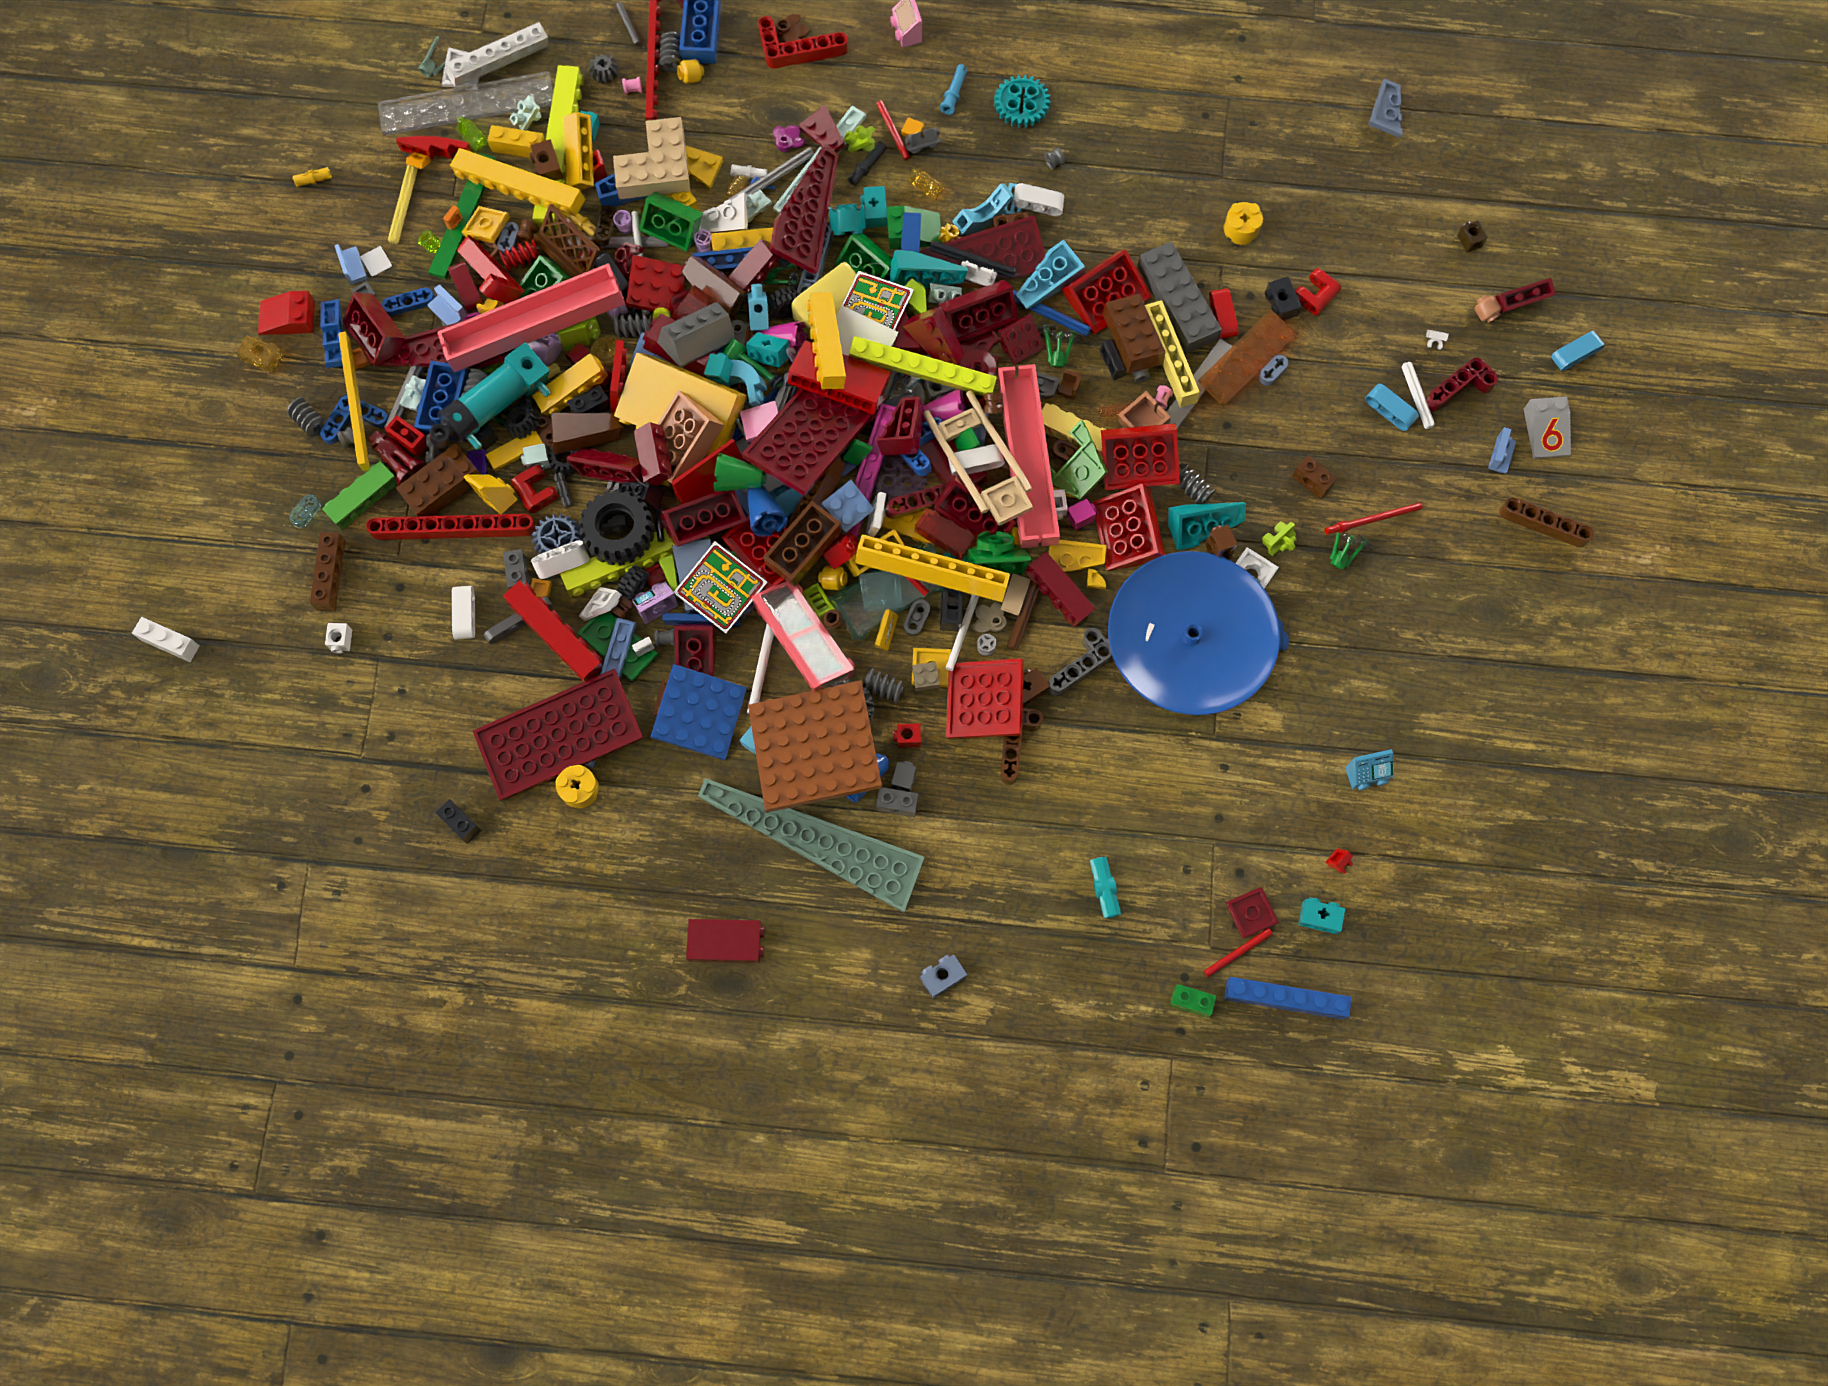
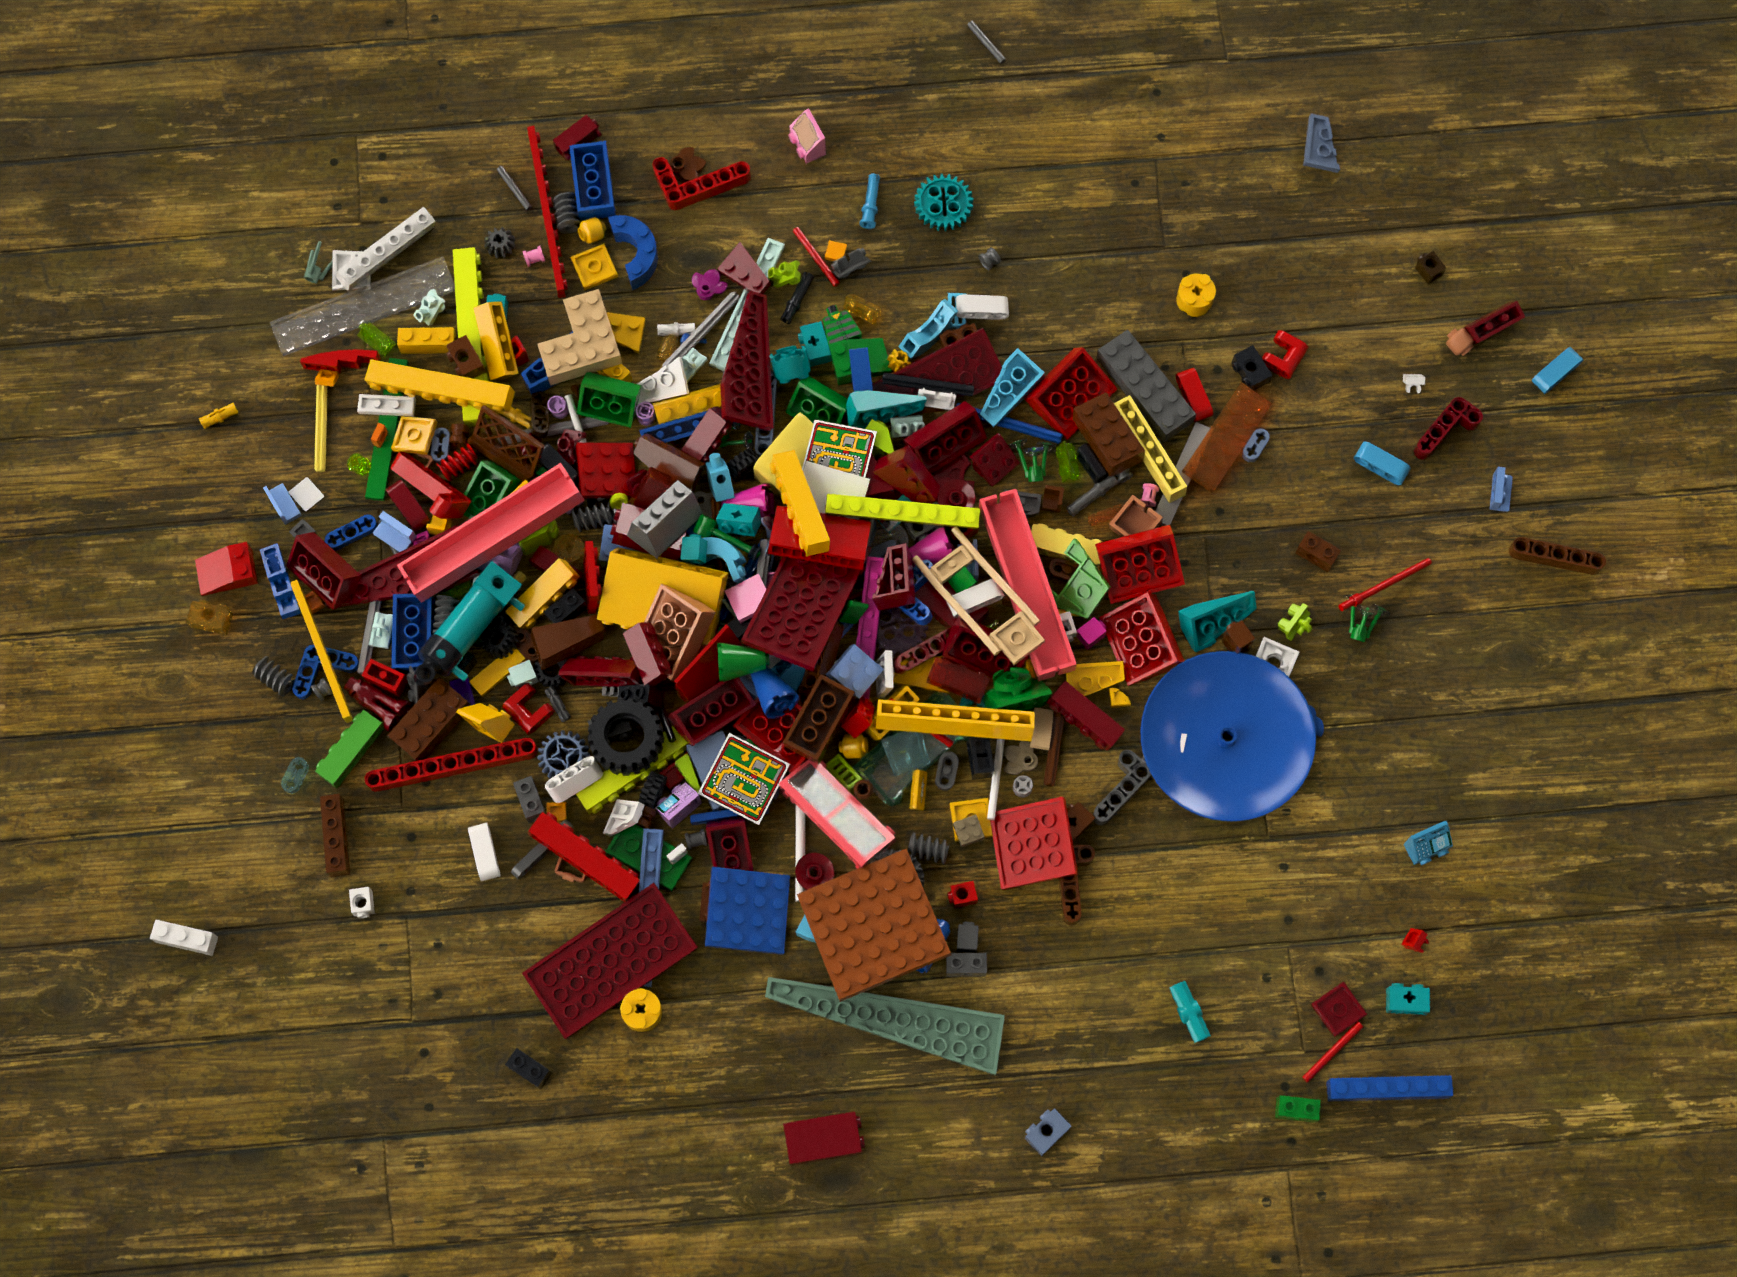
camera: 10 degrees left, 0 degrees up
reddish brown wheel [984,392,1003,413] -> none
dark grey piece [1176,465,1216,504] -> none
white axle [1402,362,1435,429] -> none
light grey slope [1524,396,1571,459] -> none
none -> white tile [357,394,416,417]
none -> nougat piece [555,857,586,883]
none -> yellow tile [570,244,618,291]
none -> blue brick [608,215,658,290]
none -> dark red dish [795,853,834,890]
none -> torso [823,305,862,346]
none -> clear neon green hinge [1056,441,1080,483]
none -> dark grey pin [1066,476,1118,517]

